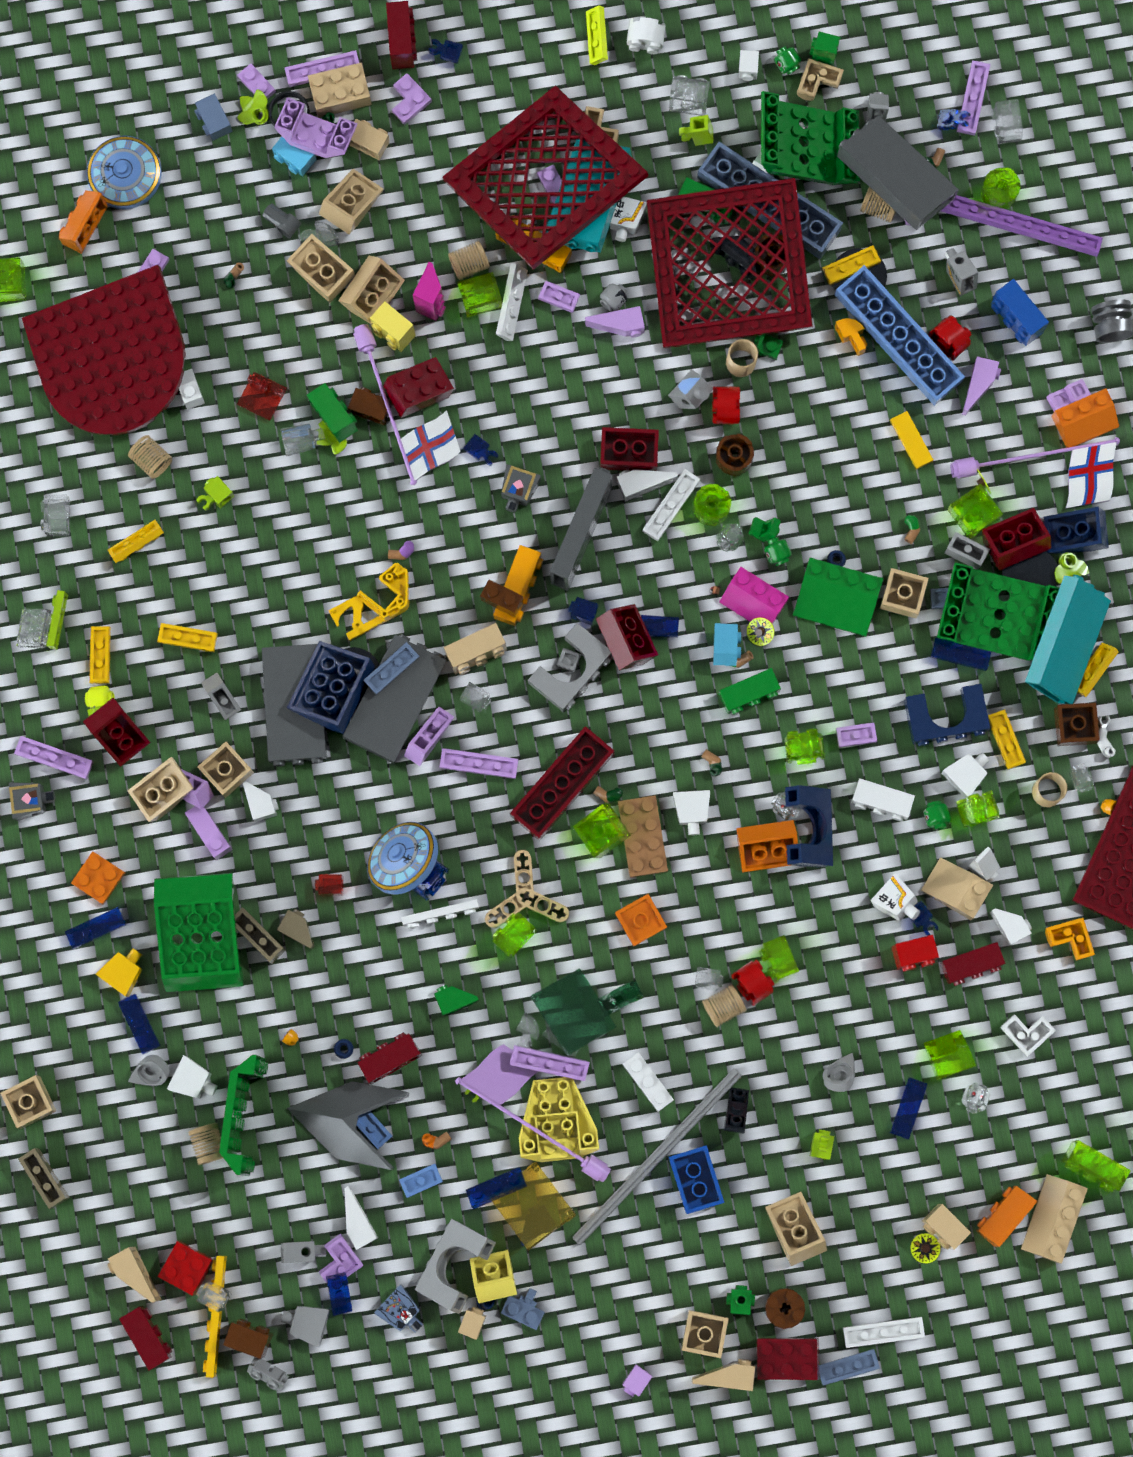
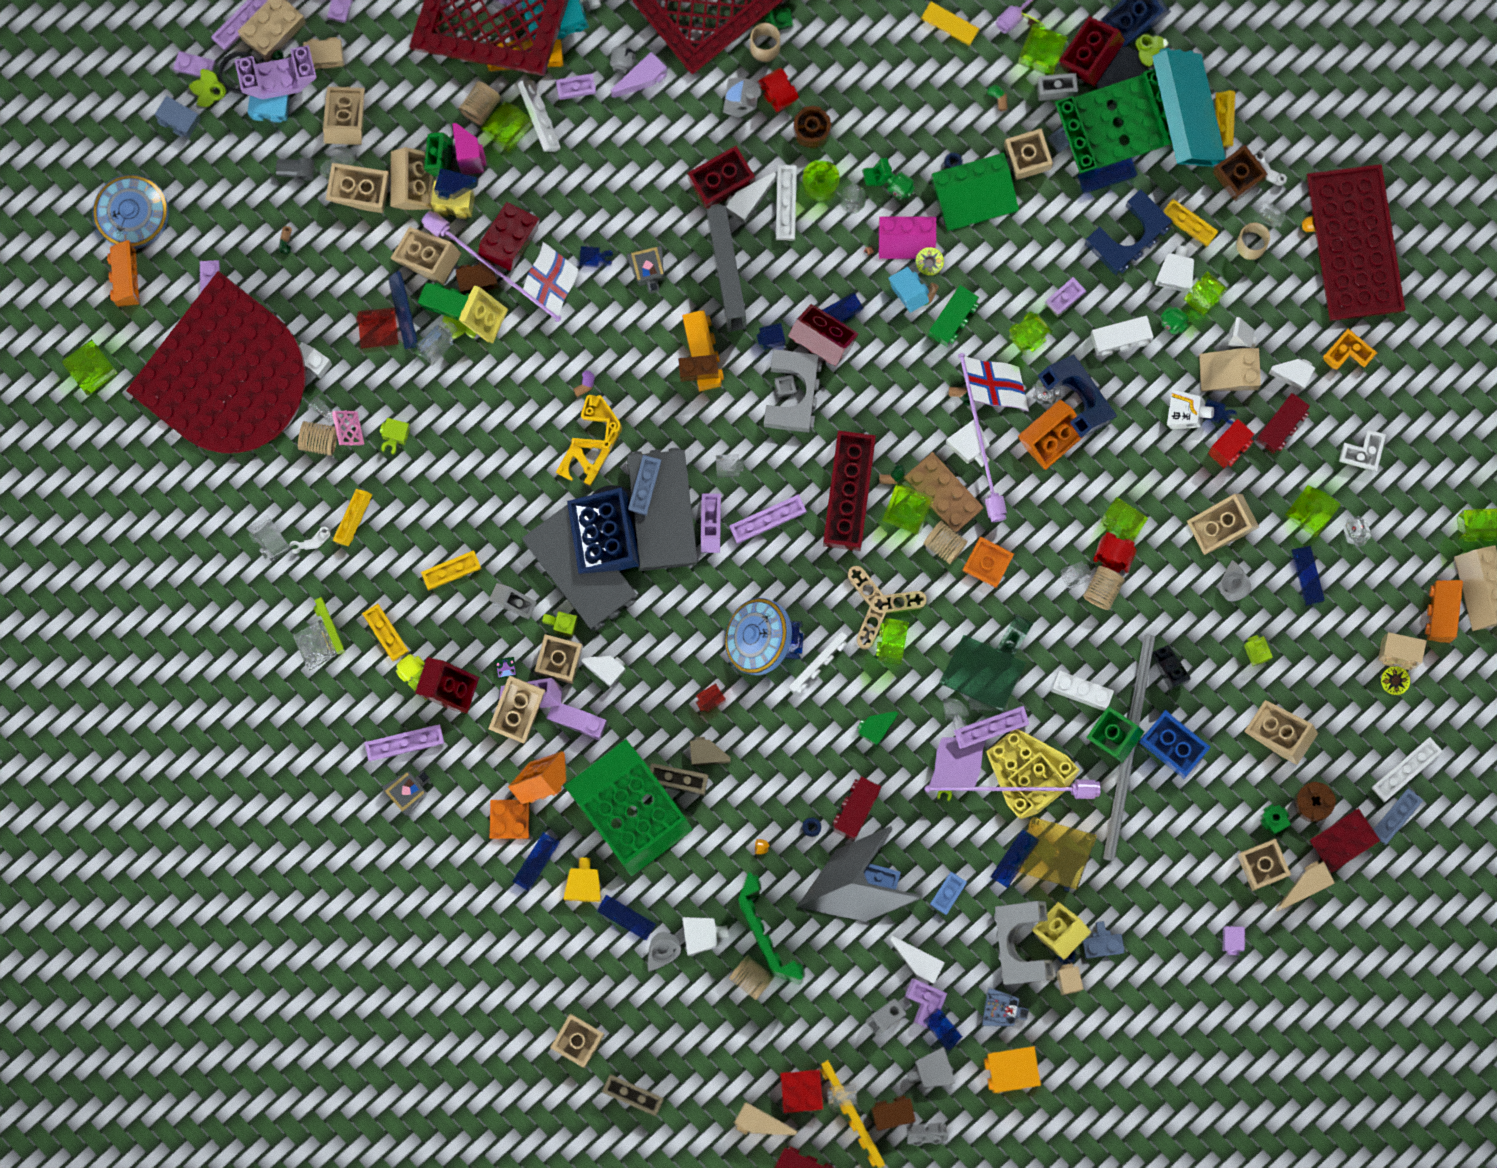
camera: 35 degrees left, 0 degrees up
arm [422,1131,452,1149] -> none
tan brick [444,623,507,675] -> none
none -> white arm [289,526,330,554]
none -> clear pin [307,394,333,423]
none -> bright pink window [332,410,364,446]
none -> dark blue slope [388,271,419,350]
none -> tan slope [391,227,462,285]
none -> green brick [424,132,453,177]
none -> clear blue slope [434,168,478,200]
none -> light yellow plate [459,286,508,343]
none -> tile [495,657,517,679]
none -> orange slope [508,751,566,804]
none -> lime brick [542,611,578,638]
none -> tan piece [923,521,968,565]
none -> flag [958,353,1029,522]
none -> light orange brick [984,1046,1041,1093]
none -> green brick [1086,706,1145,763]
none -> tan slope [1187,494,1260,555]

